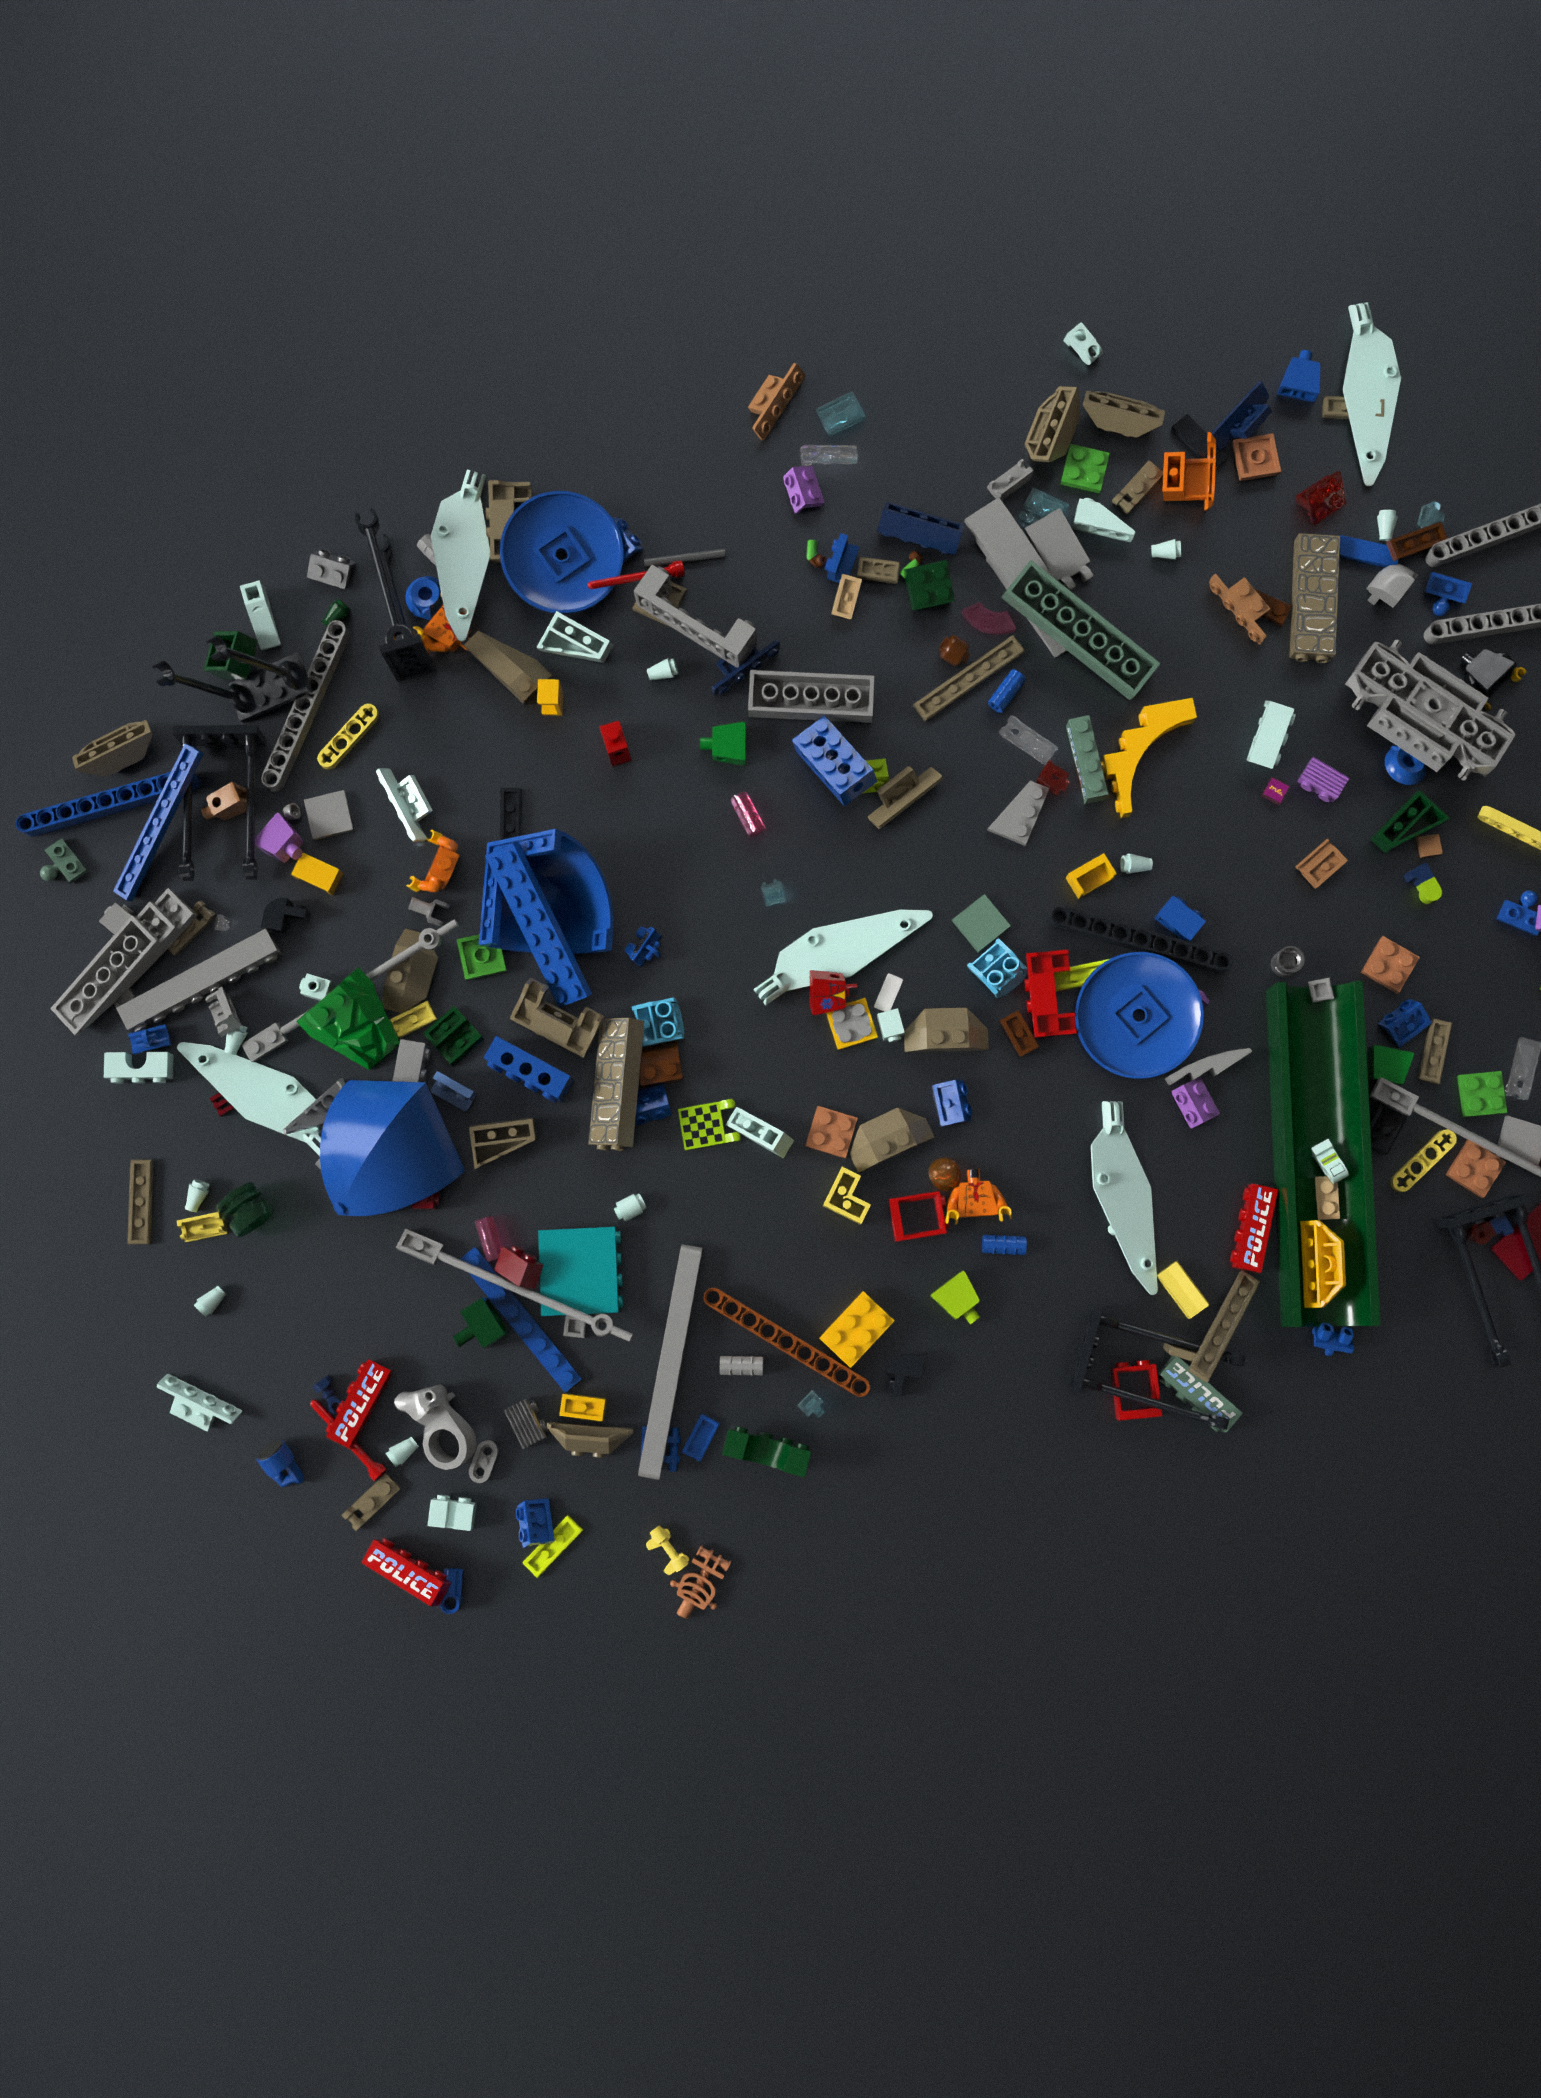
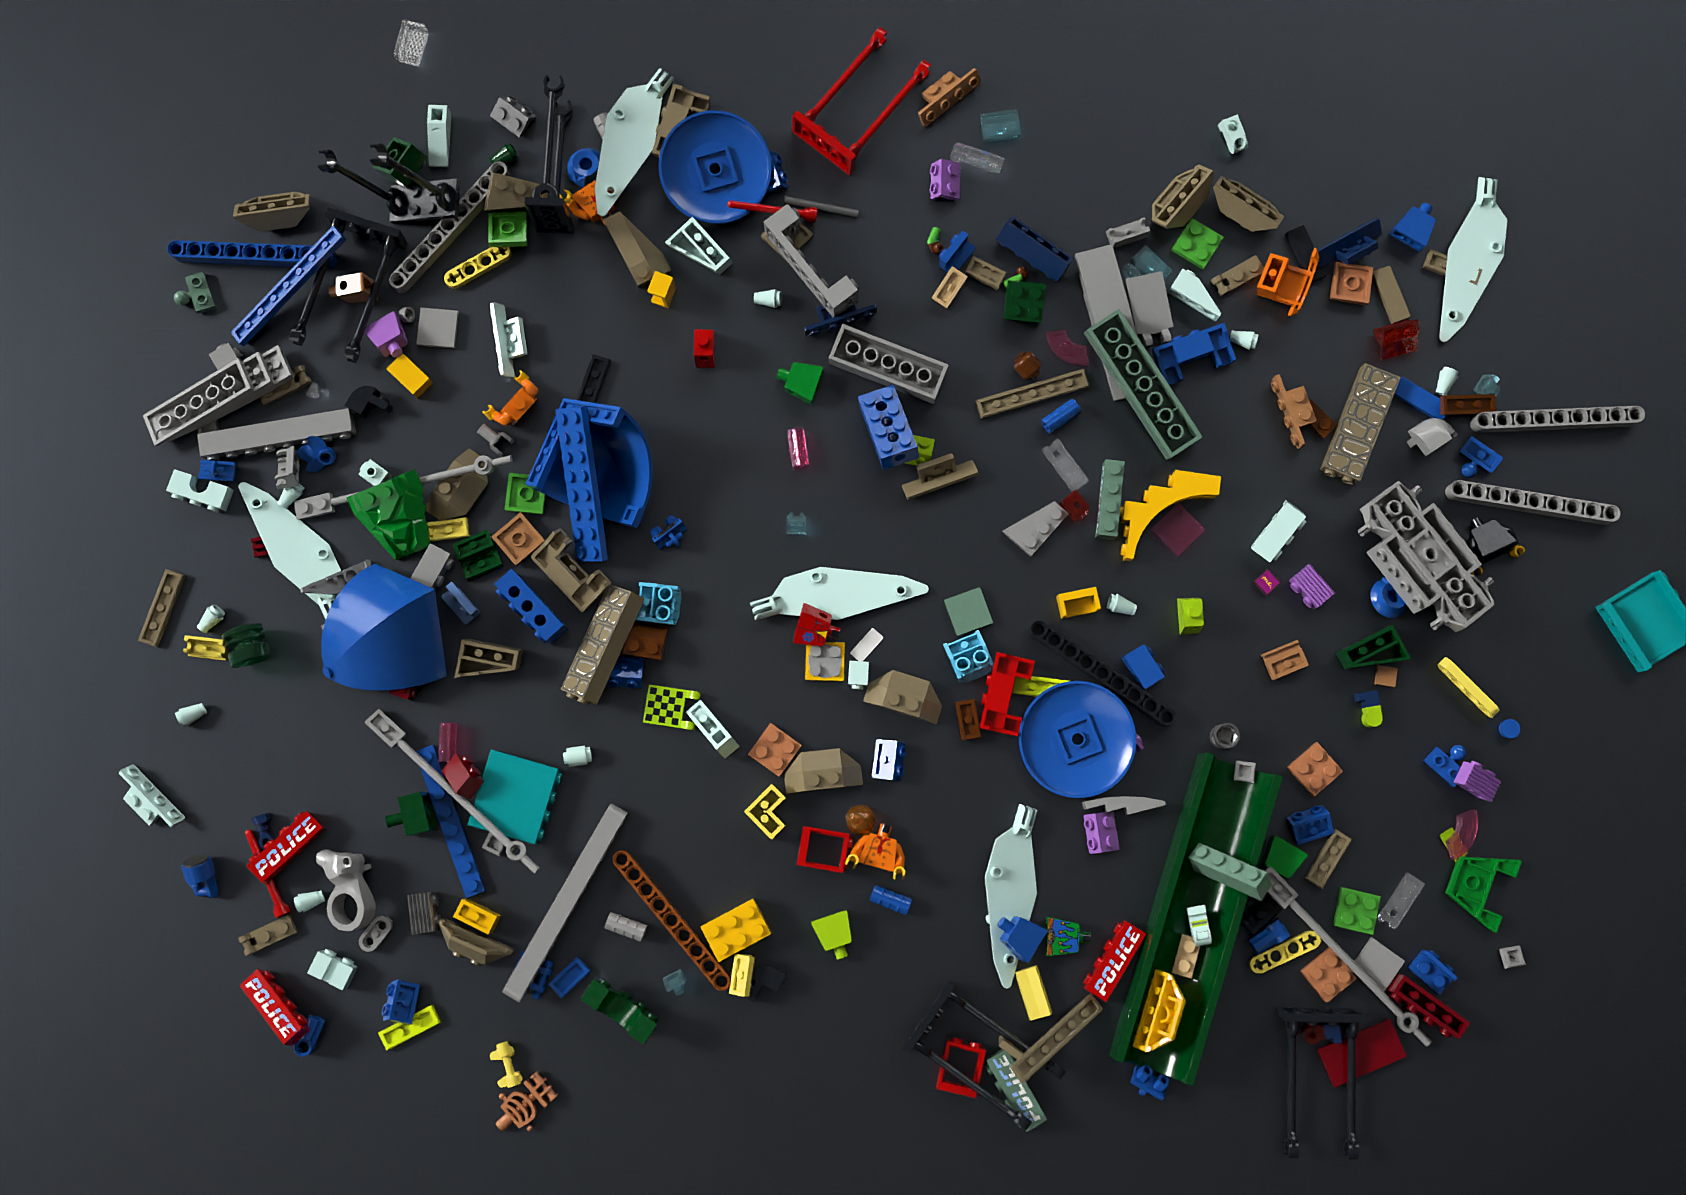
camera: 15 degrees right, 0 degrees up
none -> blue plate [296,436,336,472]
none -> clear panel [393,20,429,66]
none -> dark tan wedge [484,172,548,211]
none -> bright green plate [488,212,527,248]
none -> medium nougat plate [491,512,545,566]
none -> light yellow panel [729,954,755,997]
none -> red piece [792,27,931,176]
none -> blue torso [997,916,1048,963]
none -> torso [1045,917,1091,956]
none -> clear pink tile [1151,503,1206,556]
none -> blue bracket [1152,323,1236,386]
none -> lime torso [1177,597,1204,635]
none -> sand green brick [1189,843,1272,901]
none -> blue piece [1248,918,1290,955]
none -> dark tan tile [1372,265,1411,324]

